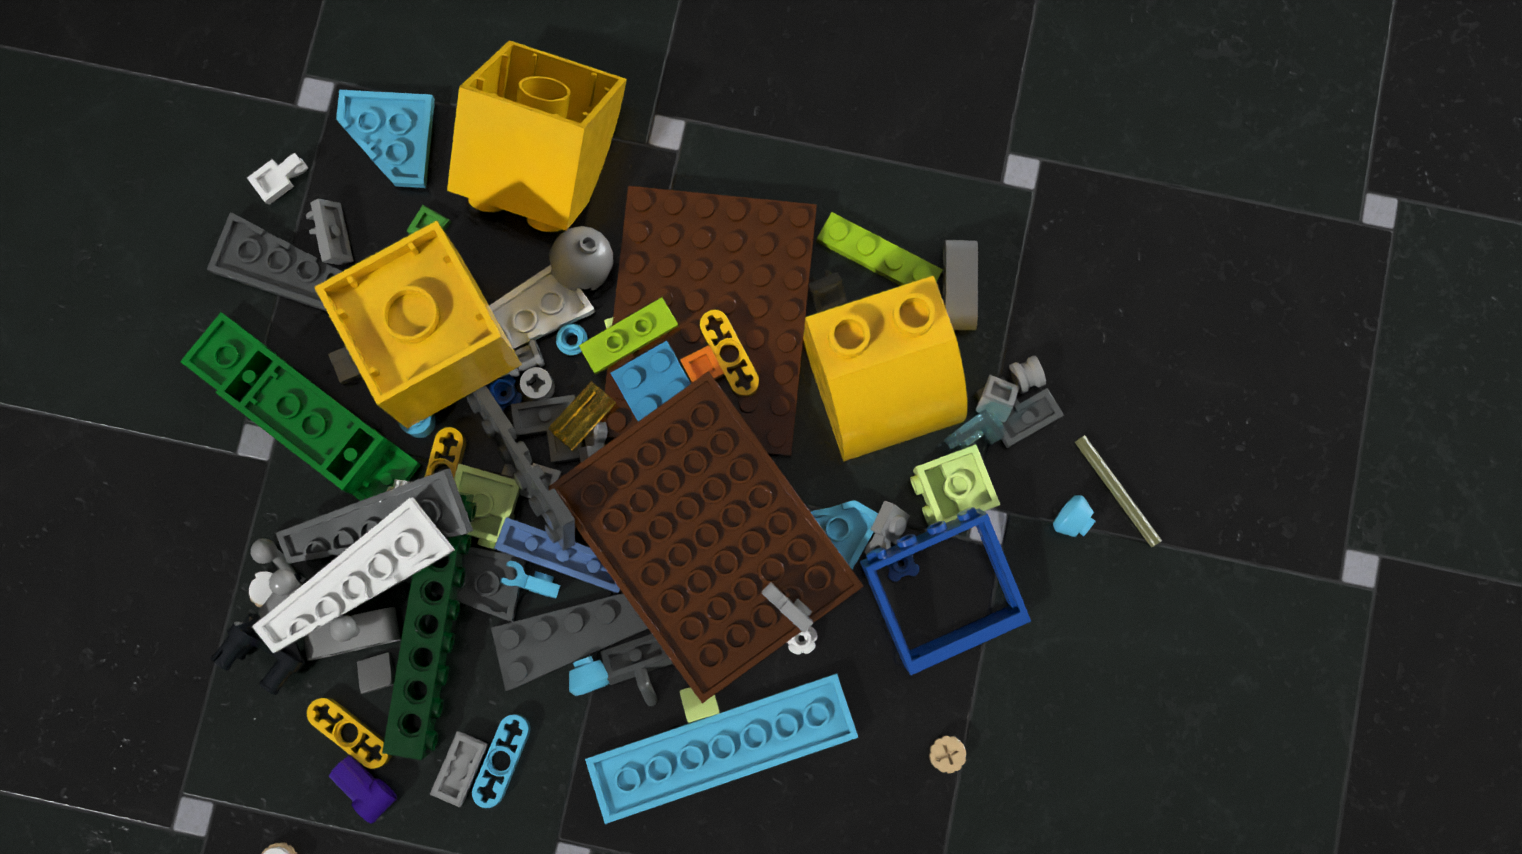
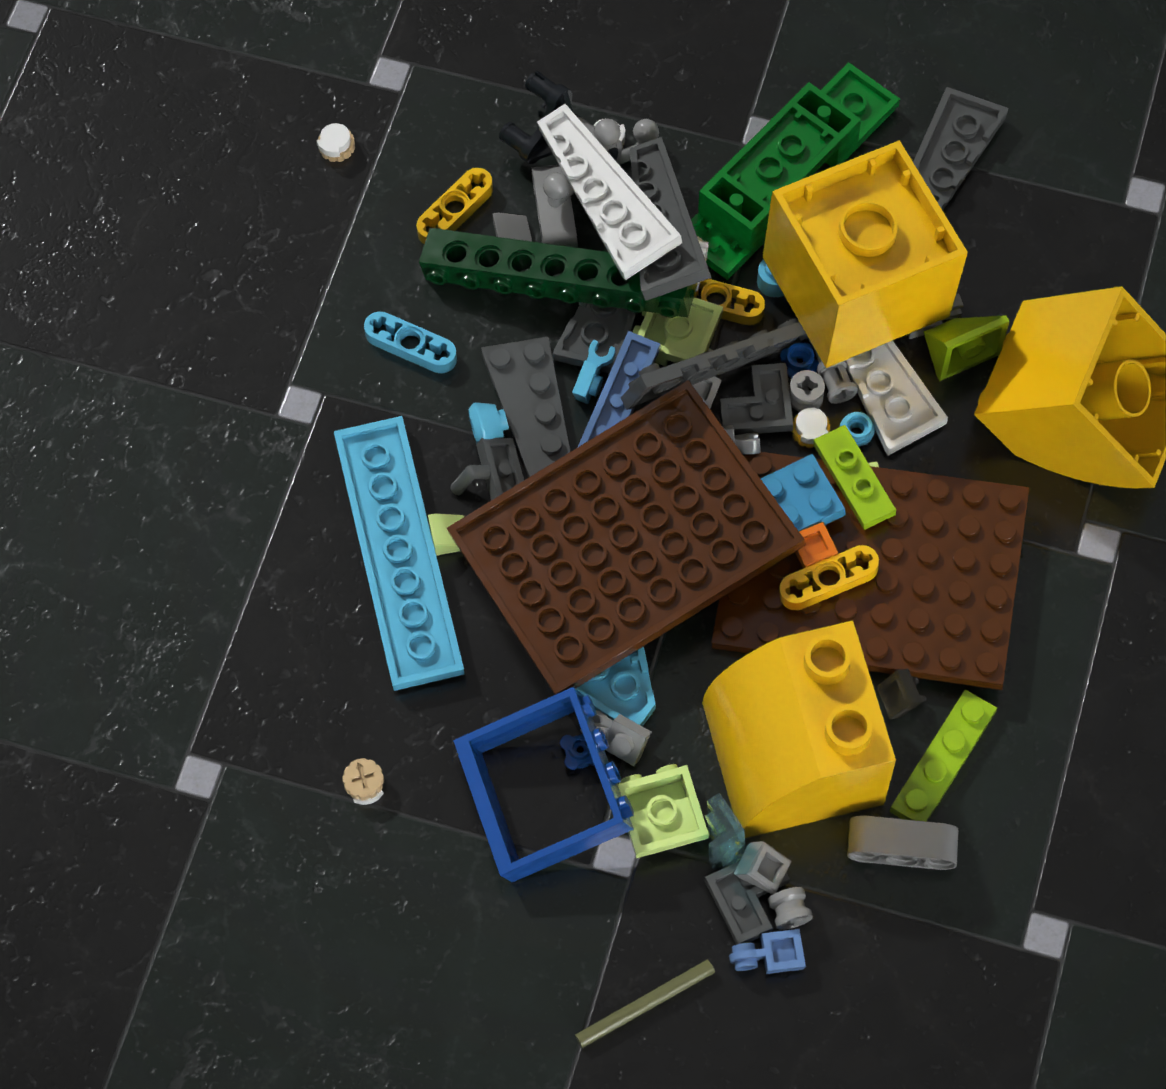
camera: 95 degrees right, 15 degrees down
white plate [247,153,308,205] -> none
light grey plate [306,199,354,266] -> none
dark purple piece [329,755,397,824] -> none
medium azure plate [336,90,435,188] -> none
bright green tile [407,205,452,235] -> none
light grey plate [430,731,489,807] -> none
clear yellow tile [548,381,616,451] -> none
light grey cylinder [549,226,613,291] -> none
light grey plate [762,582,813,633] -> none
white plate [786,627,817,655] -> none
medium azure cone [1053,495,1095,537] -> none
none -> medium blue plate [729,929,806,974]
none -> white piece [791,408,830,448]
none -> lime slope [924,316,1010,381]

